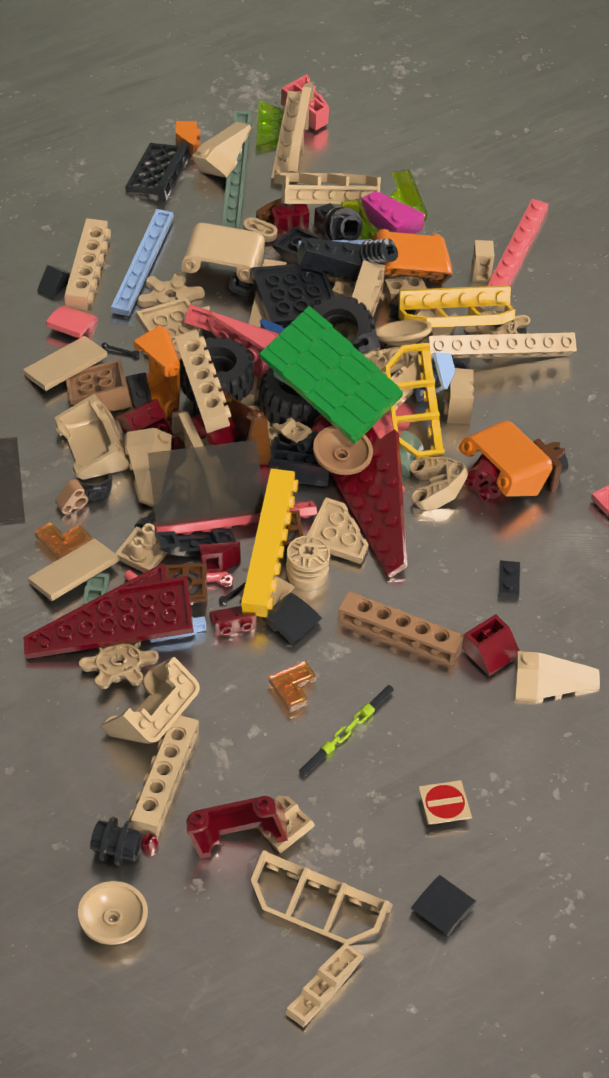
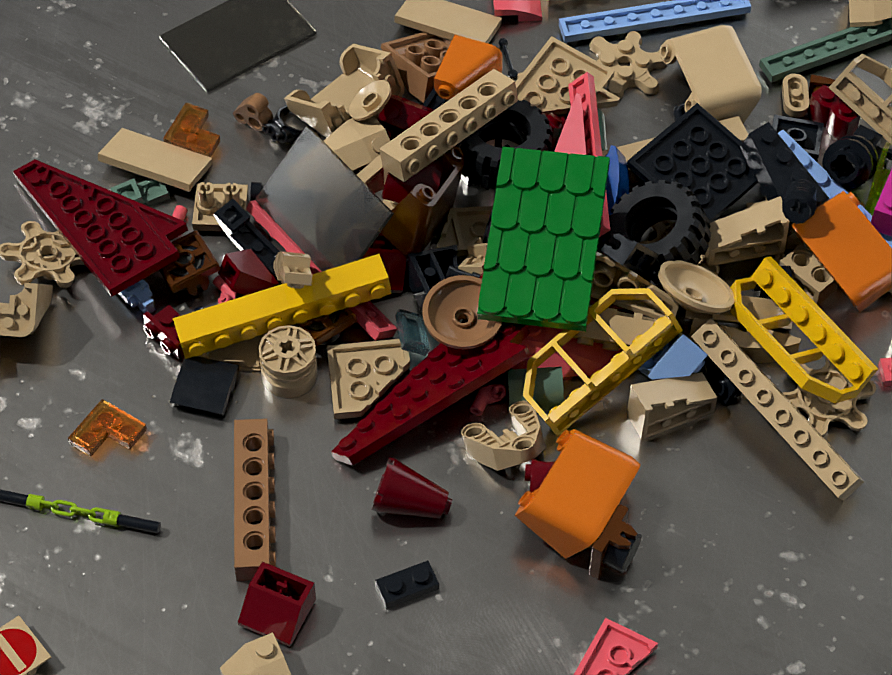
camera: 65 degrees right, 5 degrees up
none -> tan slope [273,251,312,289]
none -> tan dish [349,80,392,121]
none -> dark red cone [371,457,453,519]
none -> clear light blue tile [395,309,430,356]

